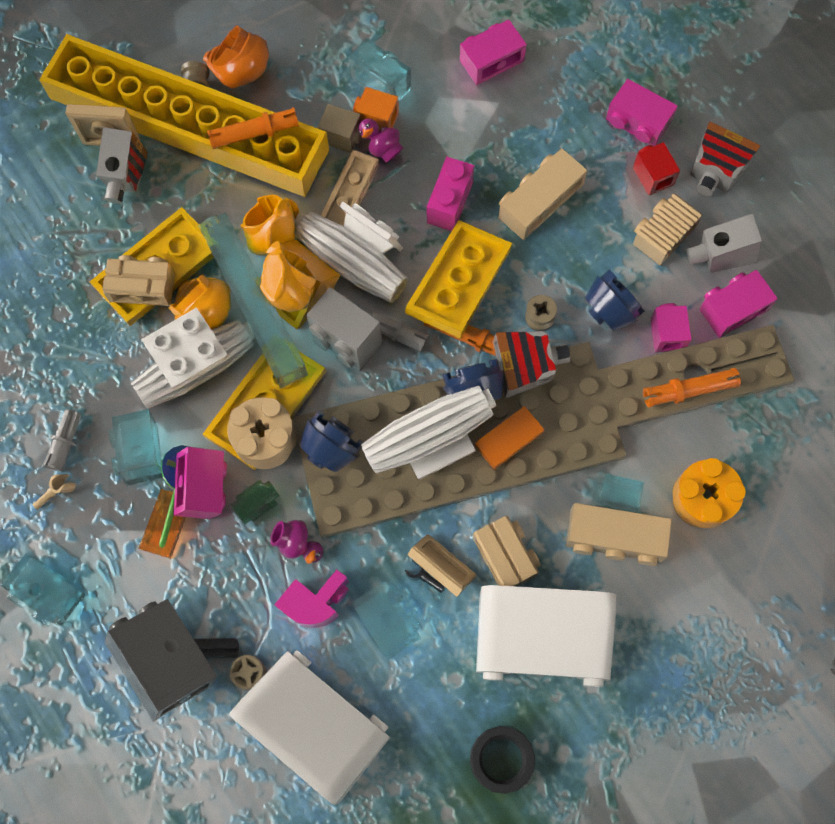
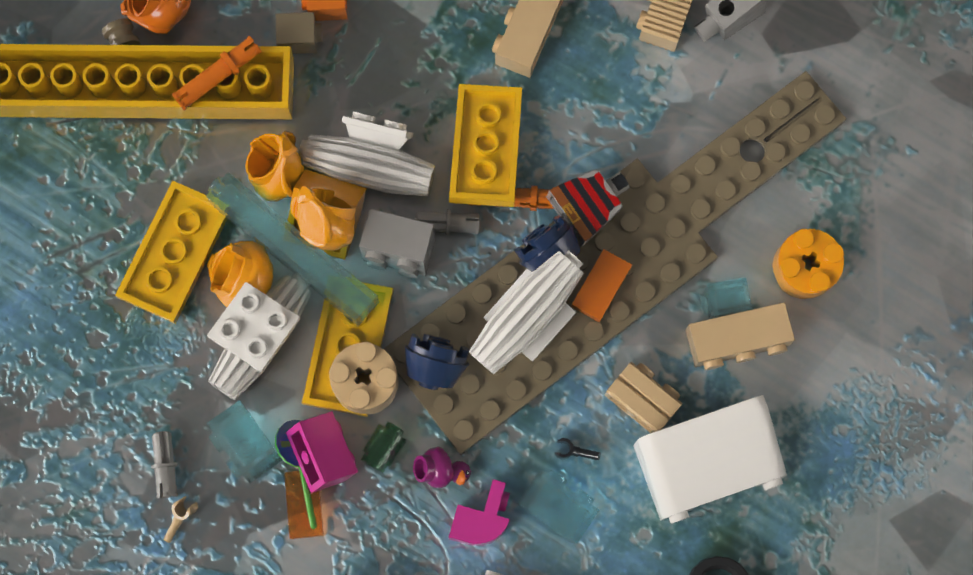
camera: 25 degrees left, 5 degrees up
tan tile [65,104,140,146] -> none
light grey torso [97,127,148,204] -> none
tan brick [102,255,175,306] -> none
tan tile [320,150,380,226] -> none
magenta animal [359,118,404,163] -> none
tan tile [407,534,477,597] -> none
dark pink brick [426,156,474,231] -> none
dark tan wheel [525,295,557,331] -> none
dark blue cone [584,270,645,331] -> none
orange pin [643,368,741,408] -> none
dark pink brick [650,303,692,353] -> none
dark pink brick [699,269,778,338] -> none

